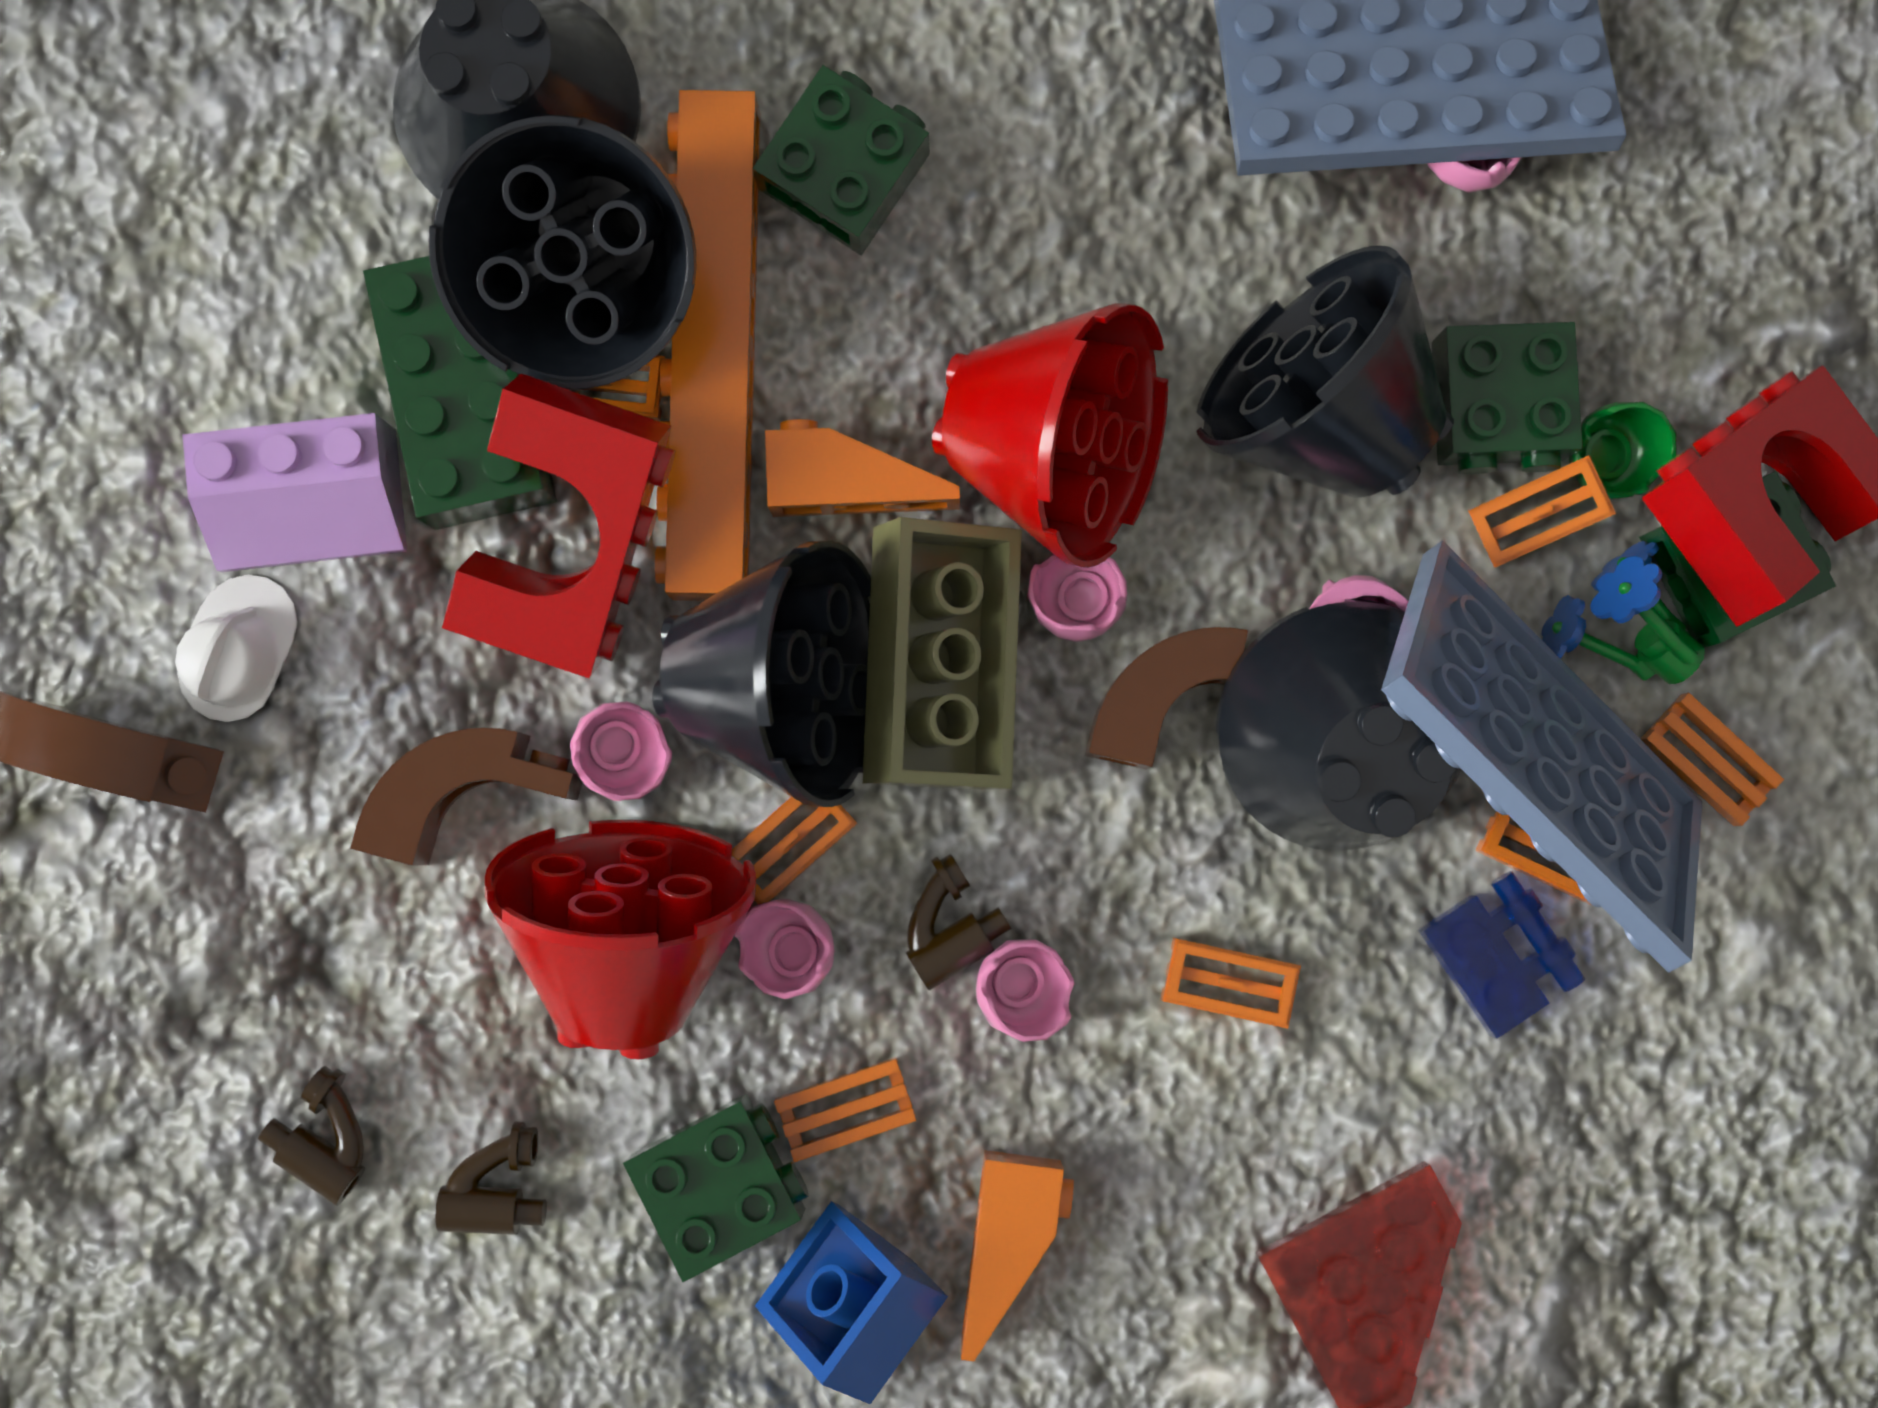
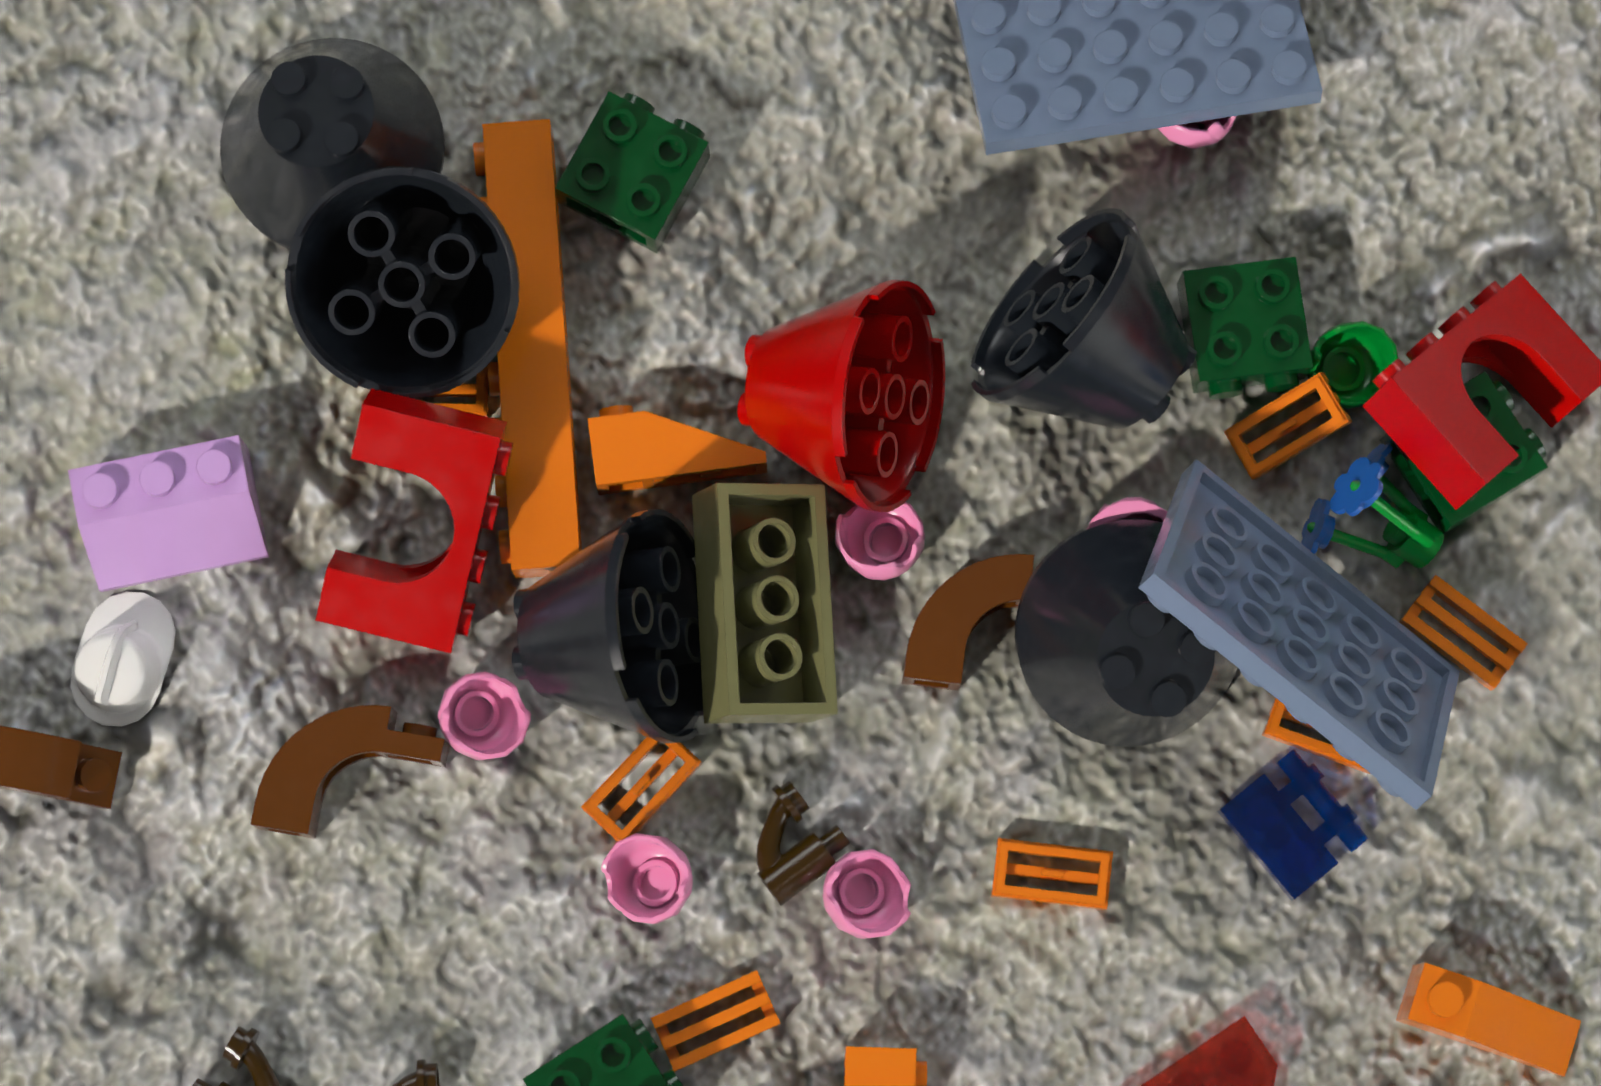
camera: 10 degrees left, 5 degrees down
dark green brick [363,256,557,530] -> none
red cone [484,820,756,1060] -> none
none -> orange slope [1396,962,1581,1077]

